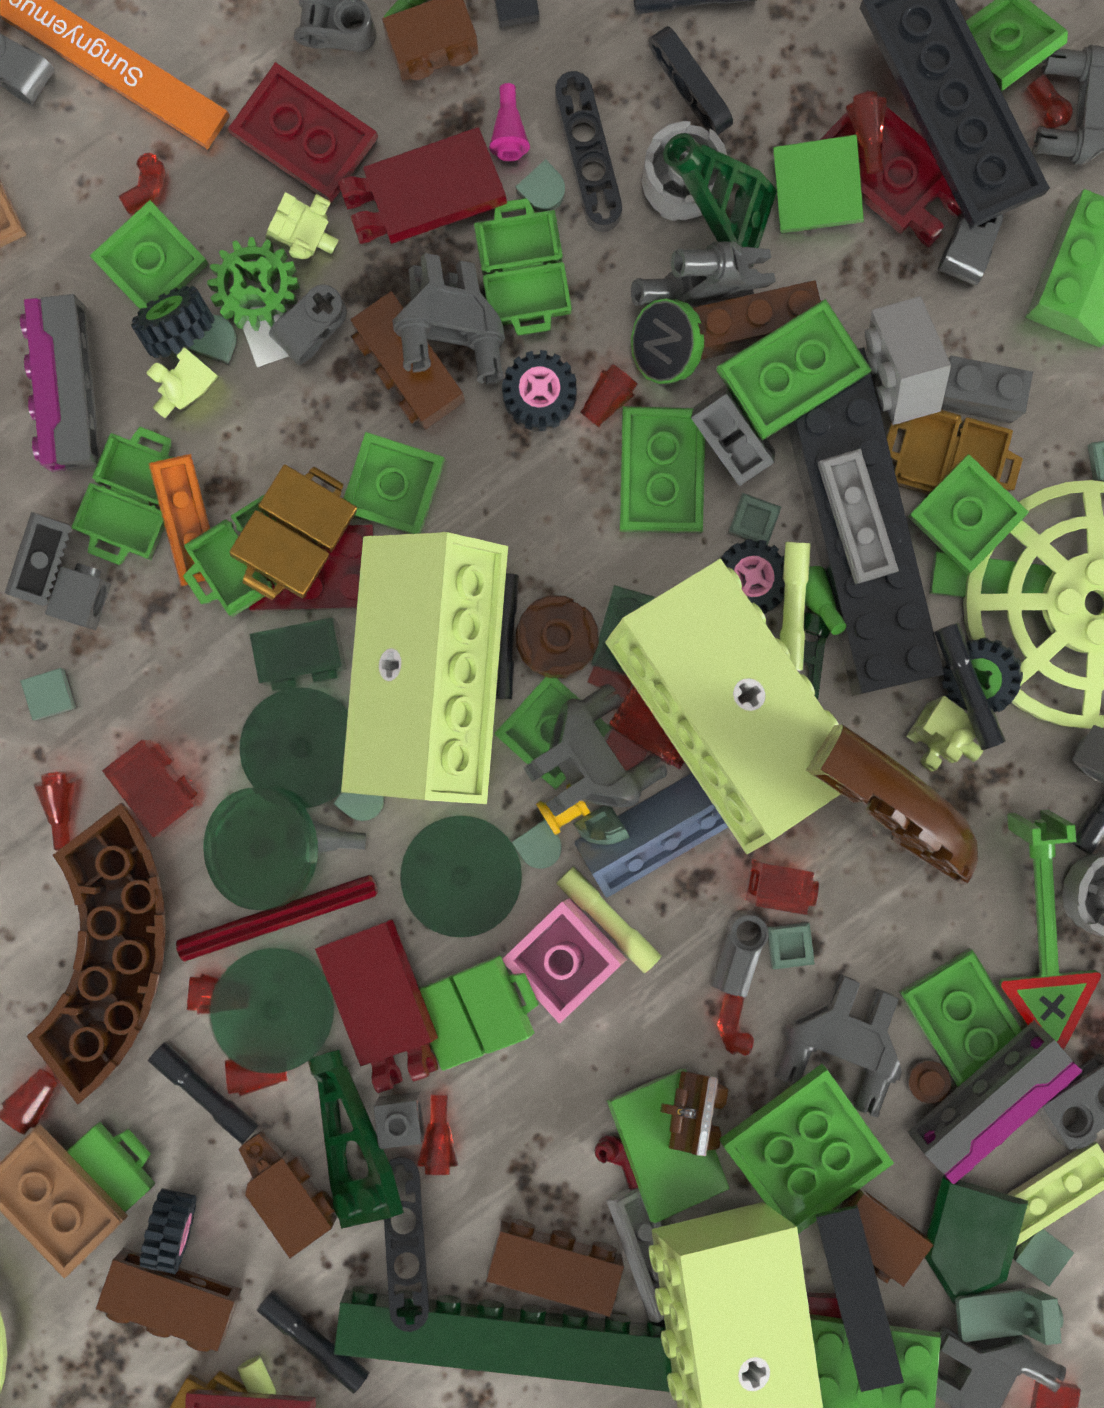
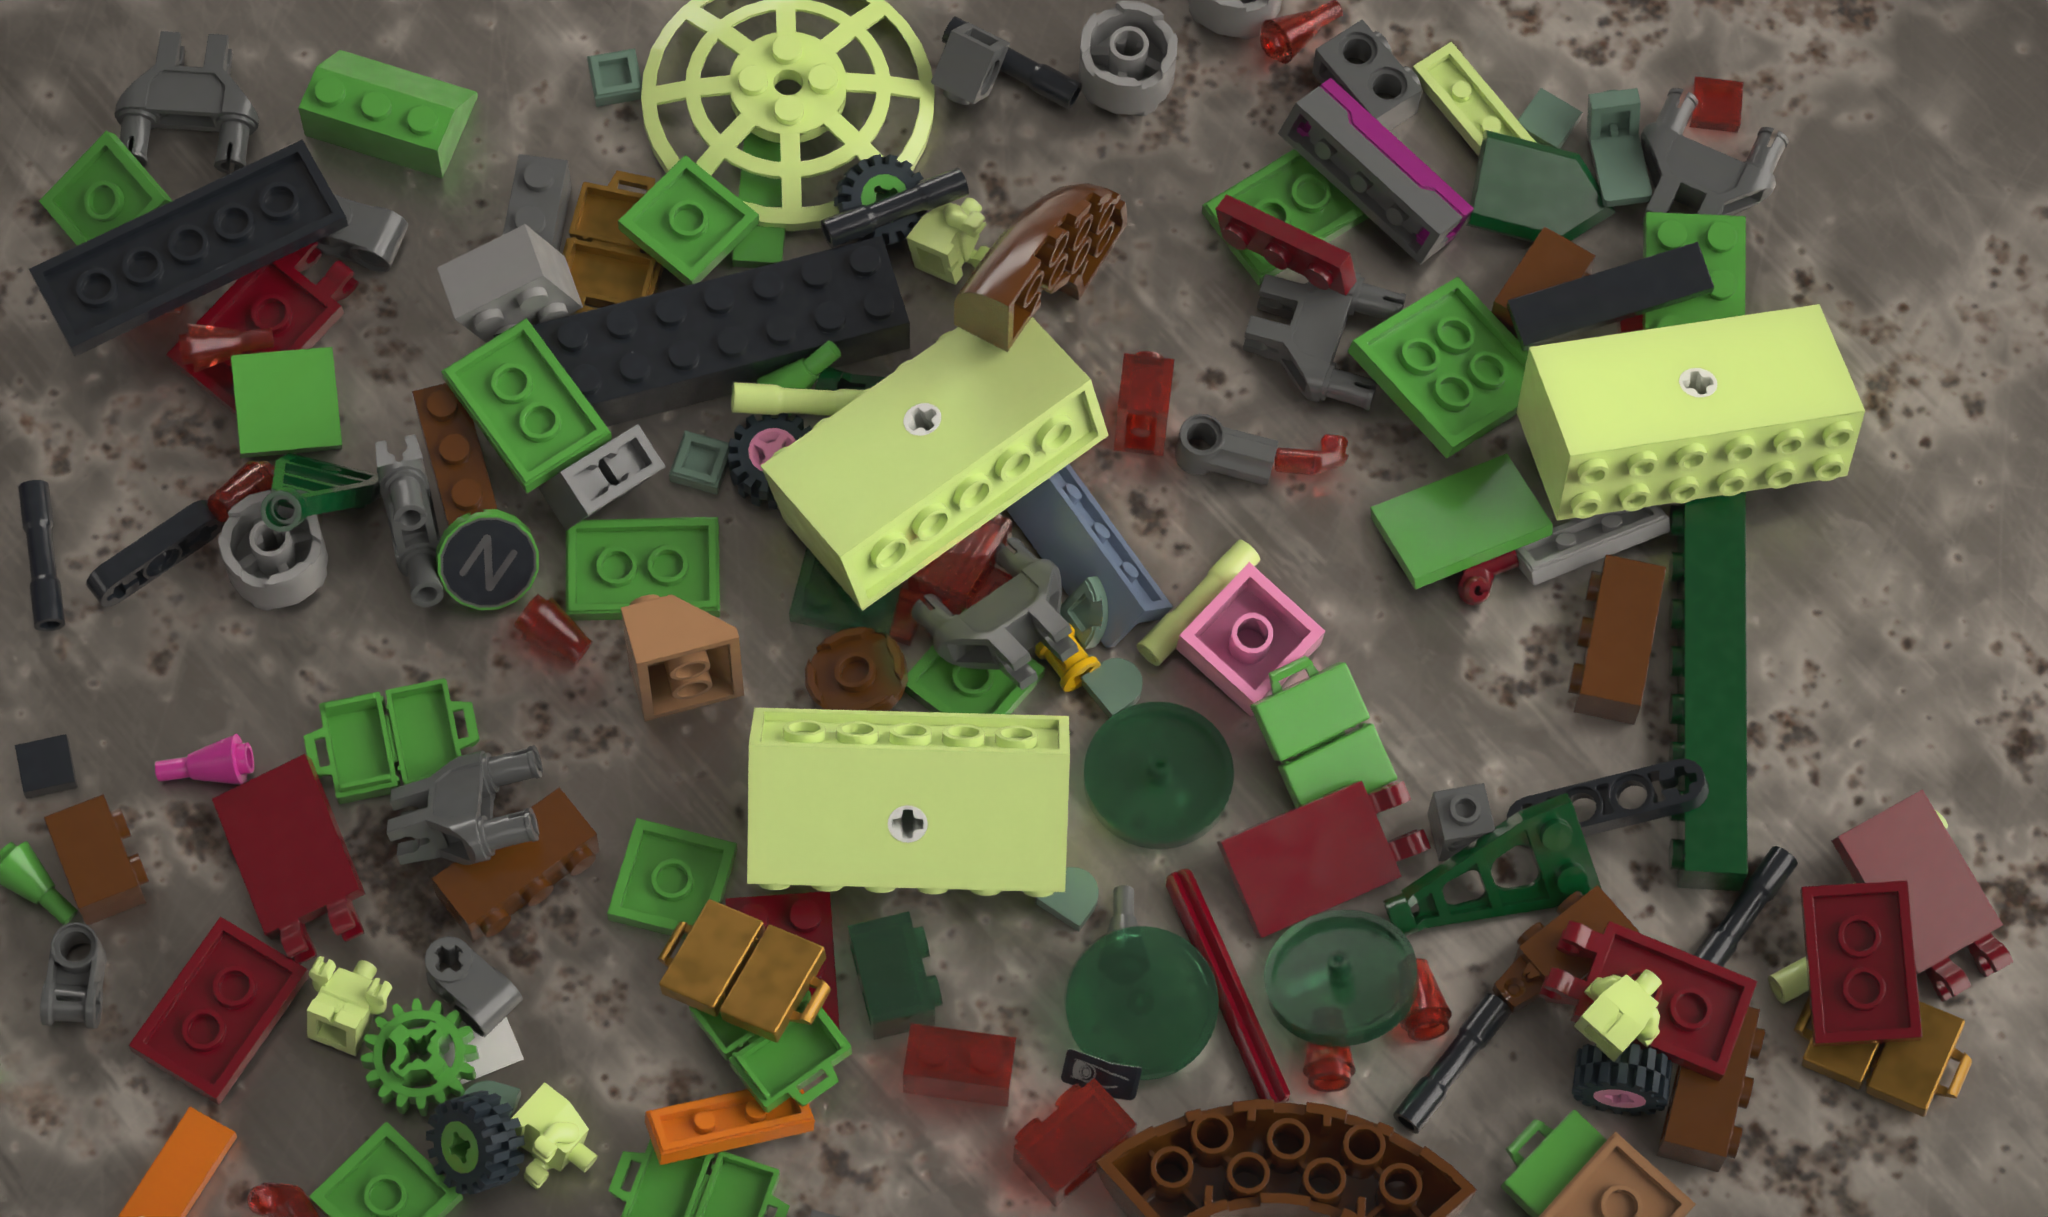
camera: 90 degrees left, 20 degrees down
clear green piece [239,687,348,809] -> none
clear red cone [416,1095,459,1175] -> none
black wheel [502,350,577,431] -> none
sand green tile [515,159,565,212] -> none
black beam [555,71,622,232] -> none
reddish brown hips [660,1071,729,1156] -> none
sand green tile [767,922,815,970] -> none
light grey tile [817,448,899,585] -> none
reddish brown plate [908,1060,951,1104] -> none
bright green piece [999,810,1101,1050] -> none
clear red arm [1027,74,1073,128] -> none
none -> clear red cone [208,461,275,522]
none -> medium nougat slope [621,594,744,722]
none -> clear red brick [903,1023,1017,1107]
none -> black sticker [1061,1049,1142,1100]
none -> dark red plate [1215,194,1357,296]
none -> dark red tile [1539,920,1758,1081]
none -> yellowish green piece [1574,969,1662,1061]

